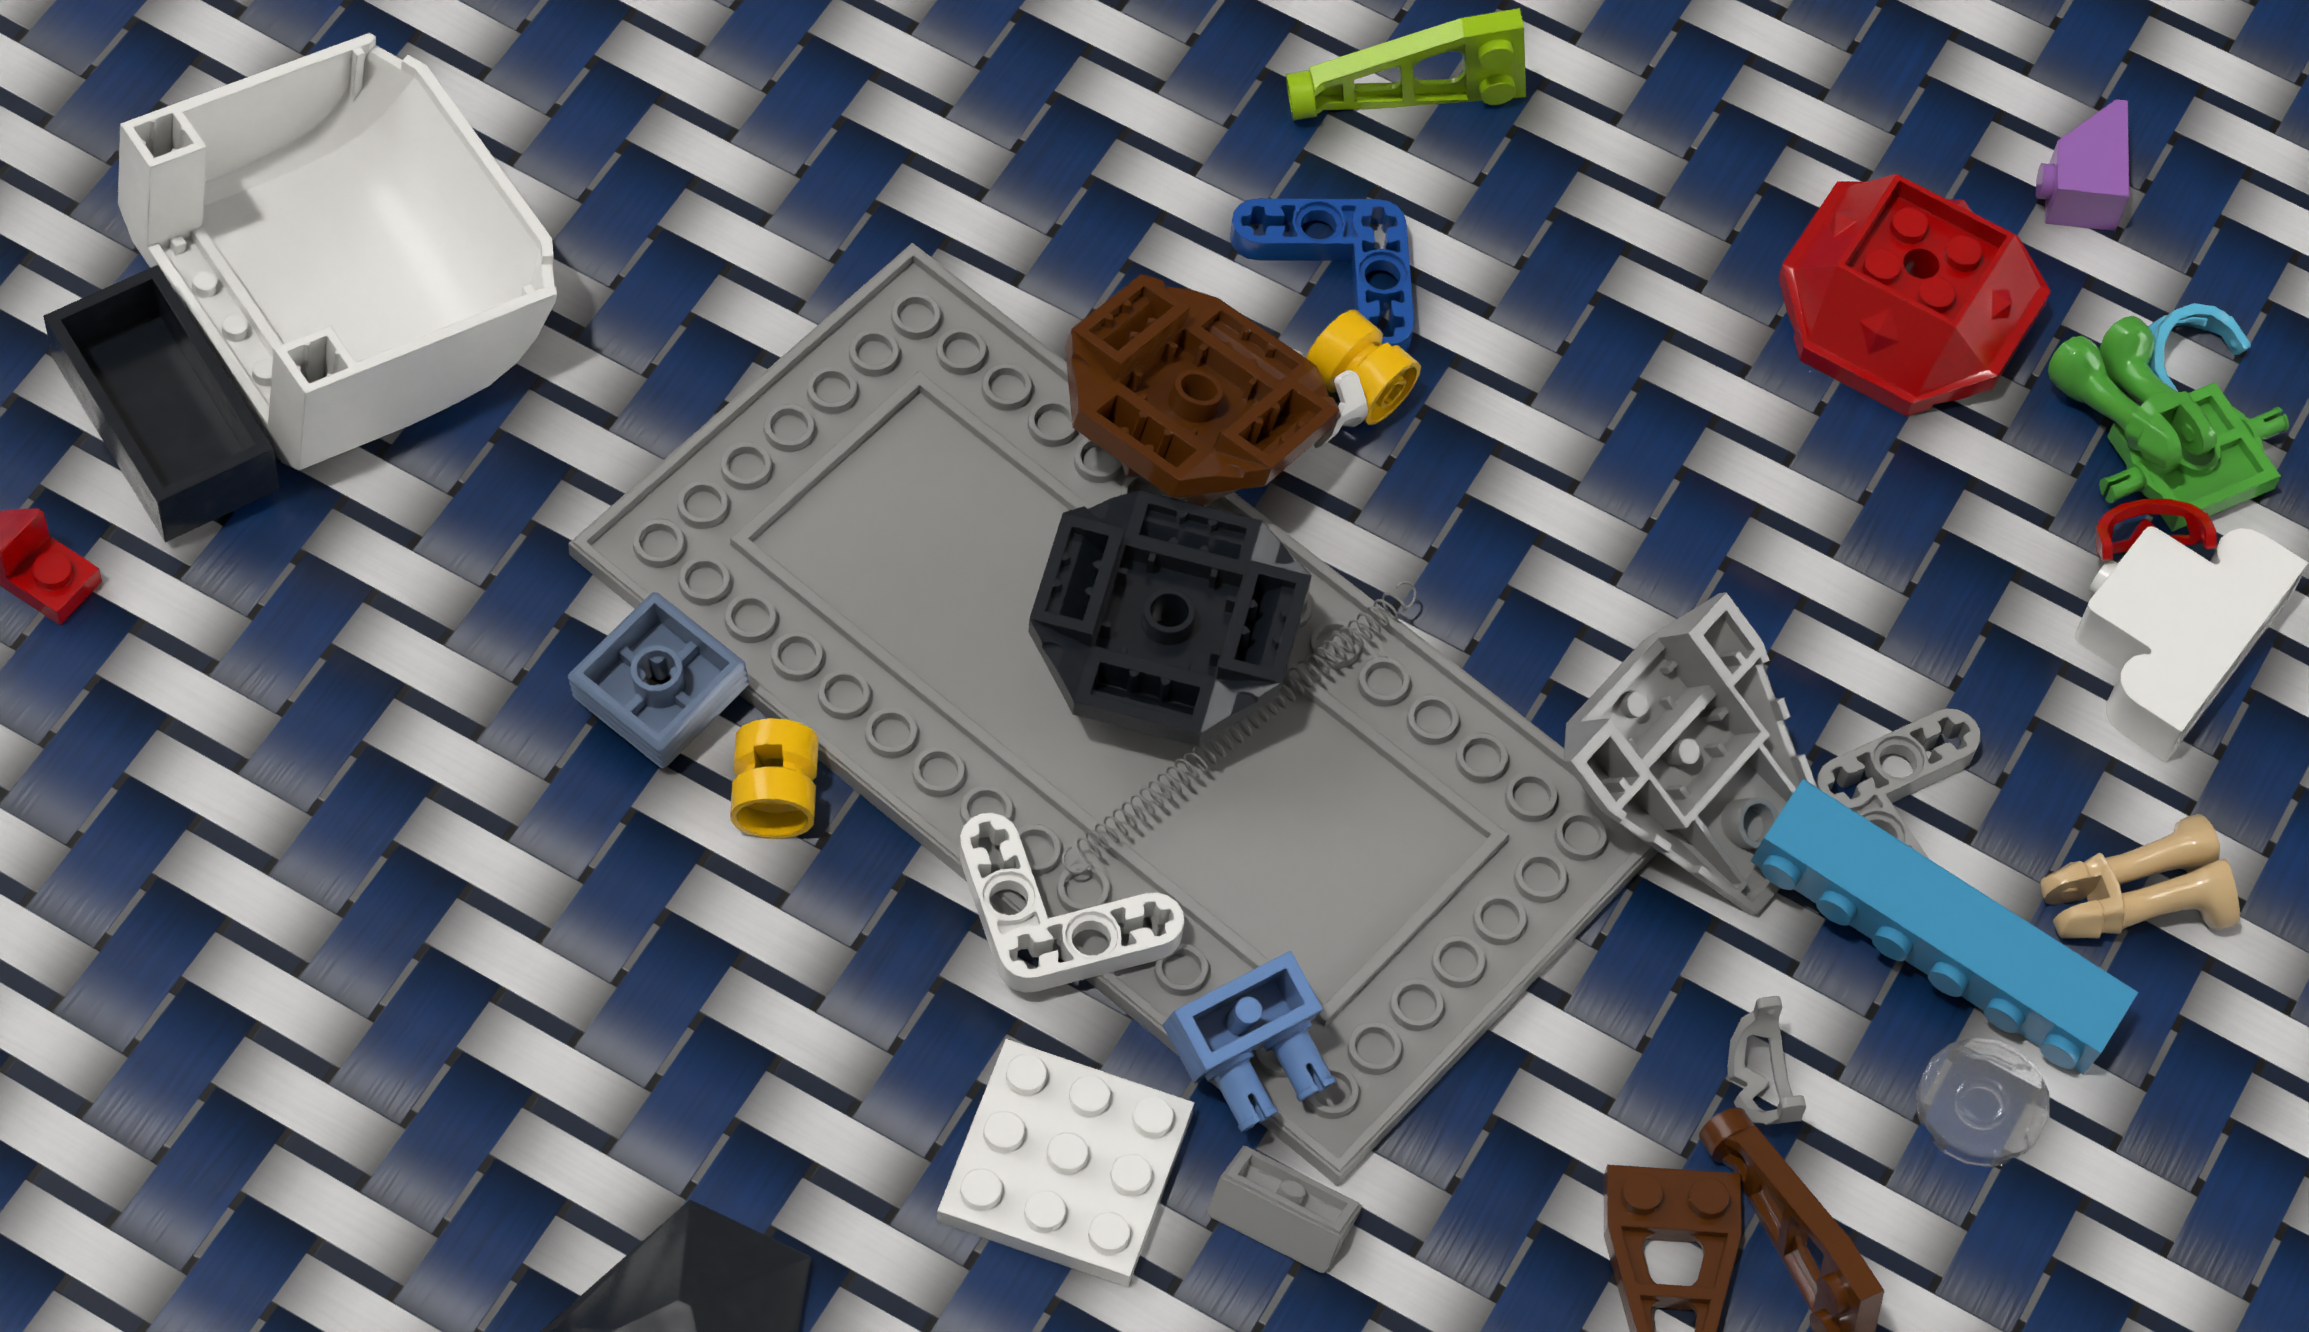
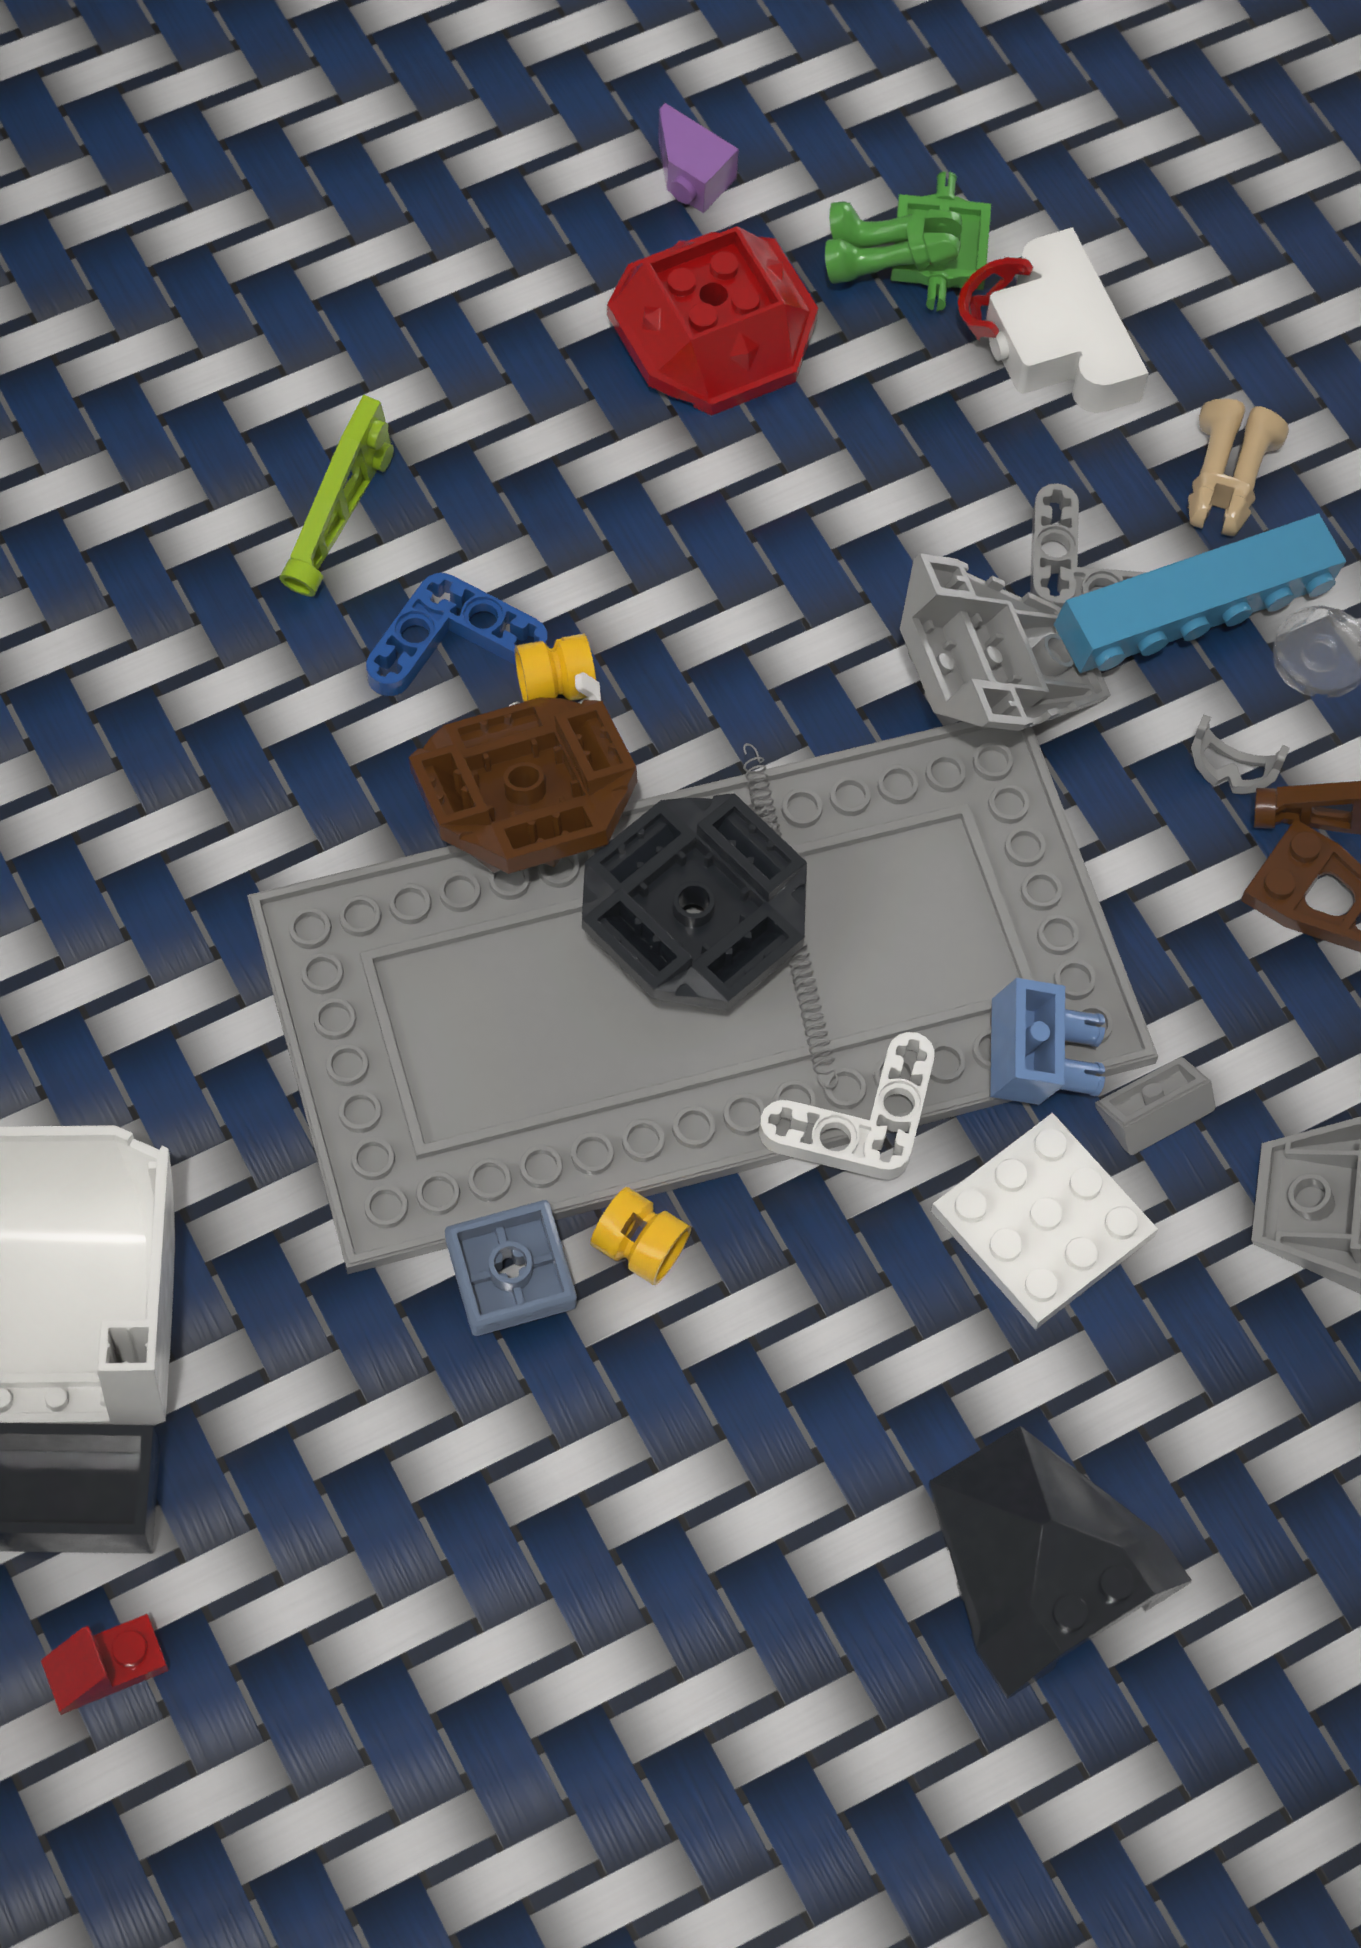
camera: 55 degrees left, 5 degrees up
medium azure helmet [2148,303,2251,391] -> none

